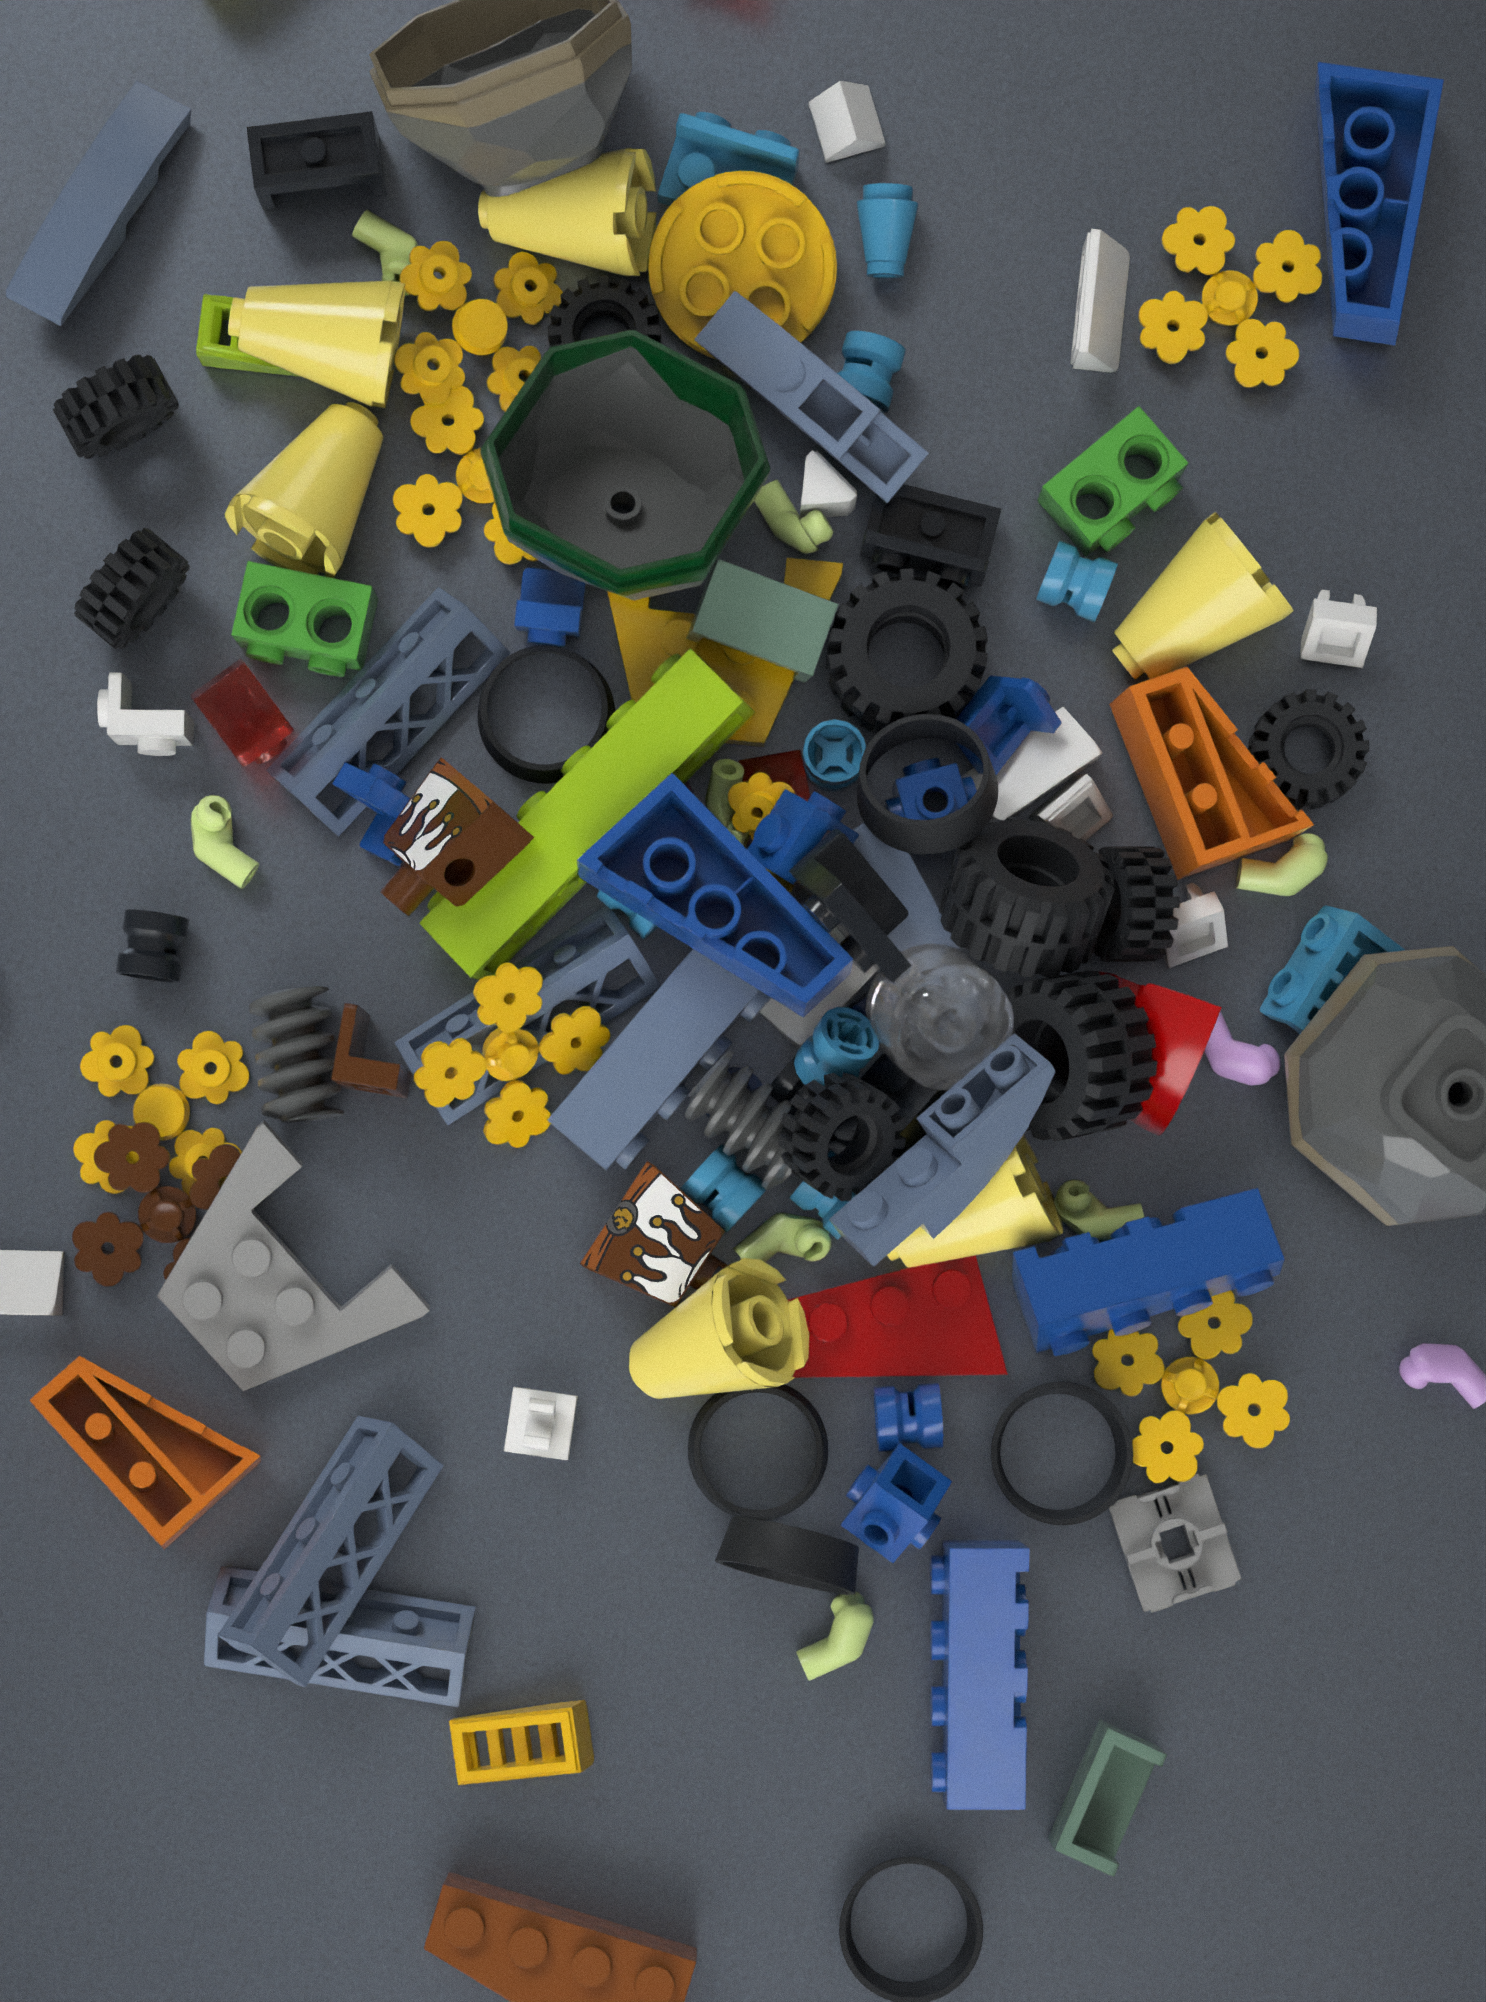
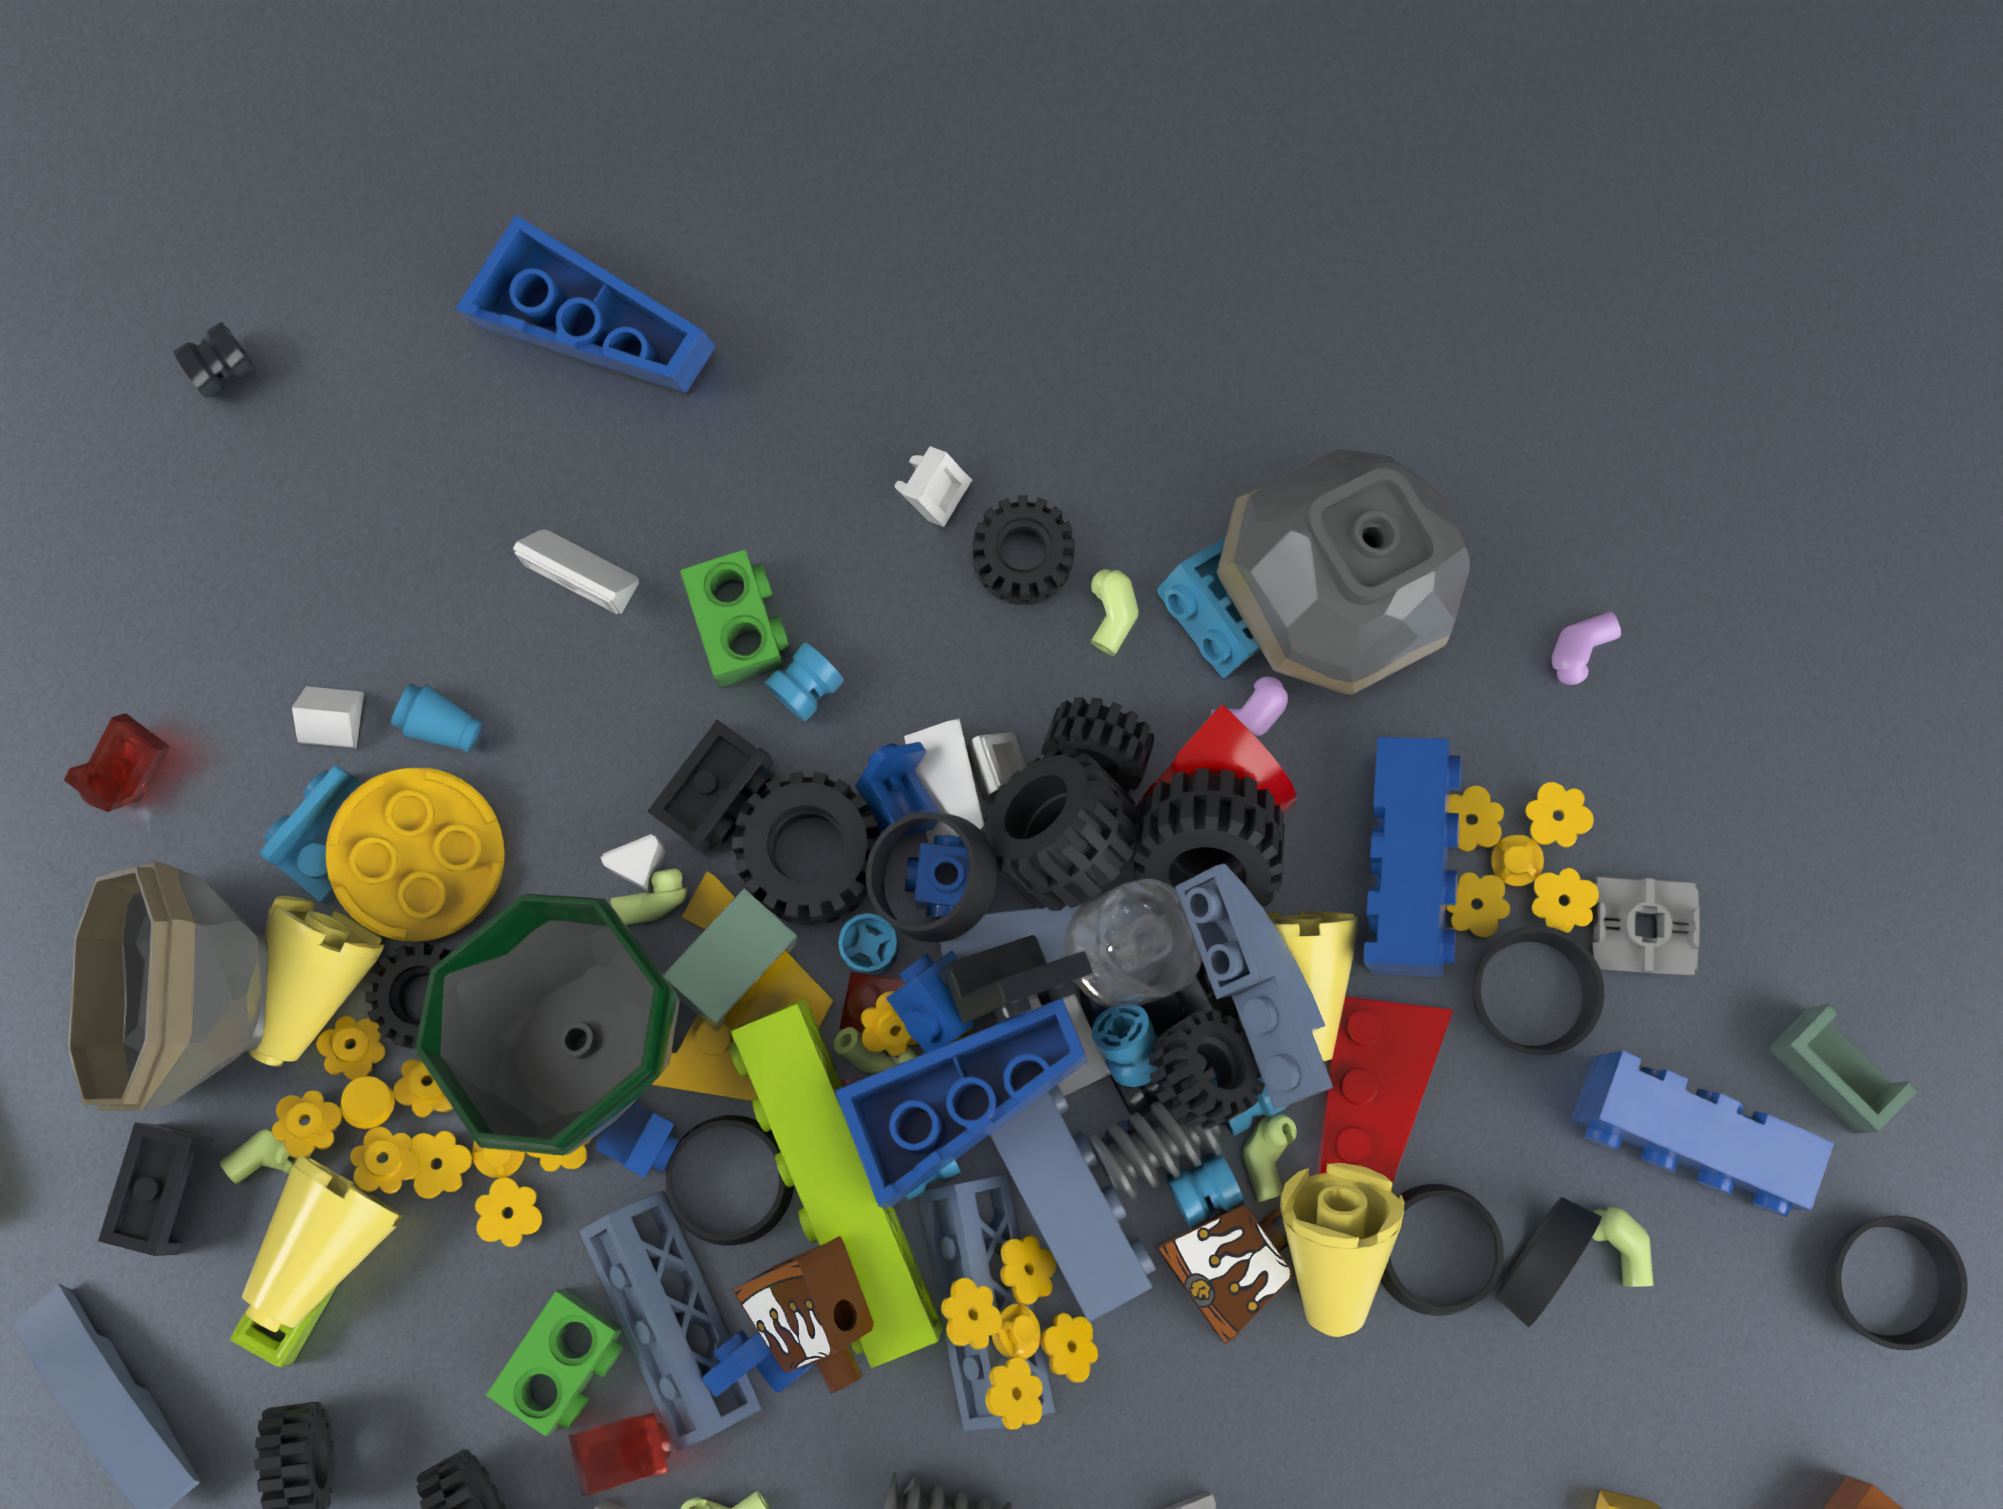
camera: 65 degrees left, 5 degrees down
light yellow cone [224,402,383,578] -> none
reddish brown panel [331,1003,412,1099] -> none
white tile [504,1387,578,1460] -> none
sand blue slope [694,291,929,503] -> none
dark azure wheel [837,331,906,413] -> none
blue brick [841,1443,952,1563] -> none
blue wheel [874,1383,944,1452] -> none
yellowish green arm [1054,1179,1144,1241] -> none
orange wedge [1109,667,1314,880] -> none
light yellow cone [1112,512,1294,680] -> none
yellow plant [1138,206,1322,388] -> none
white tile [1163,883,1228,968] -> none

